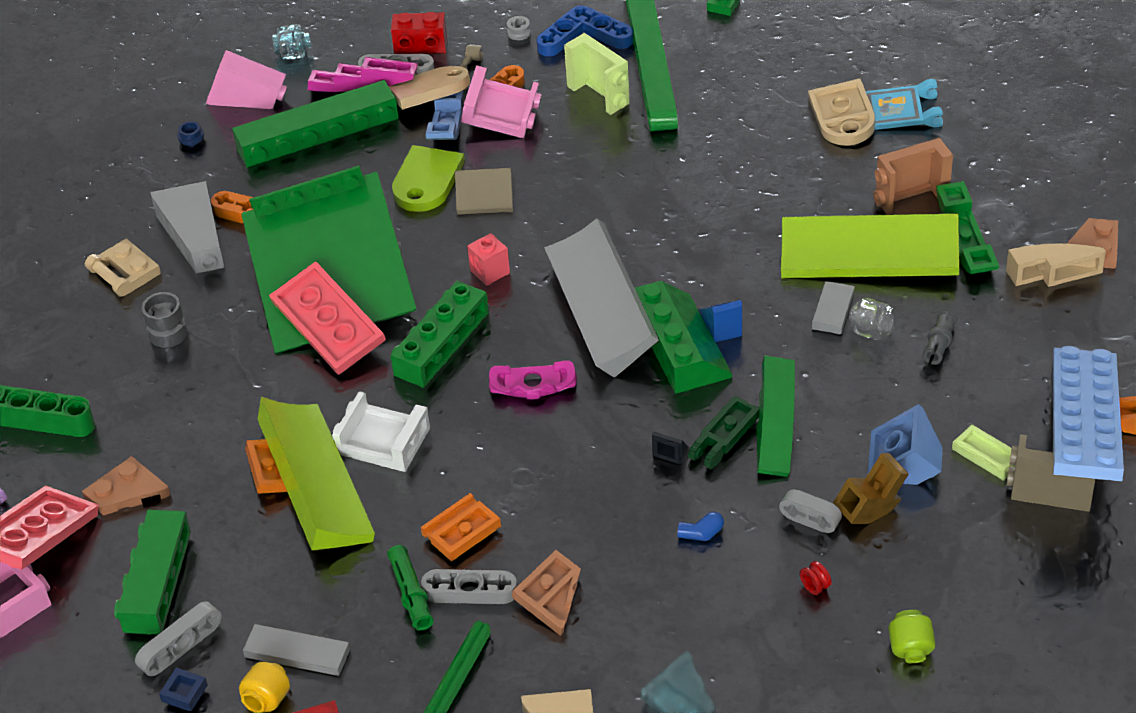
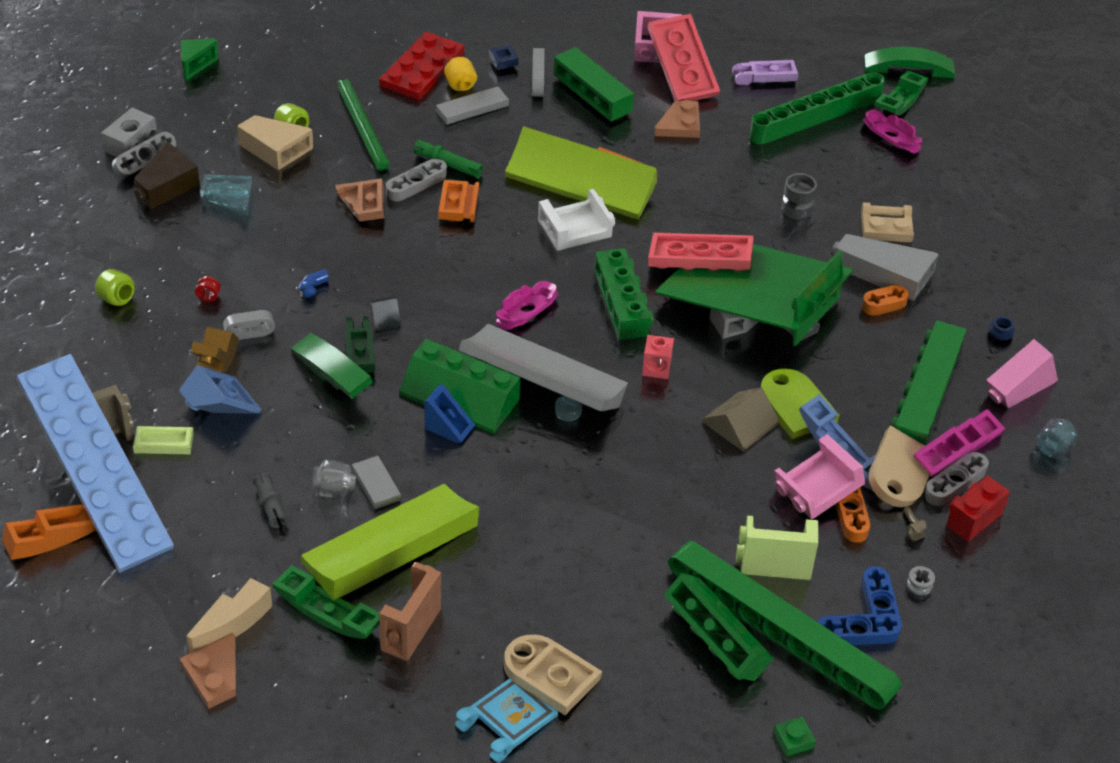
camera: 130 degrees right, 0 degrees up
none -> green brick [664,573,774,681]

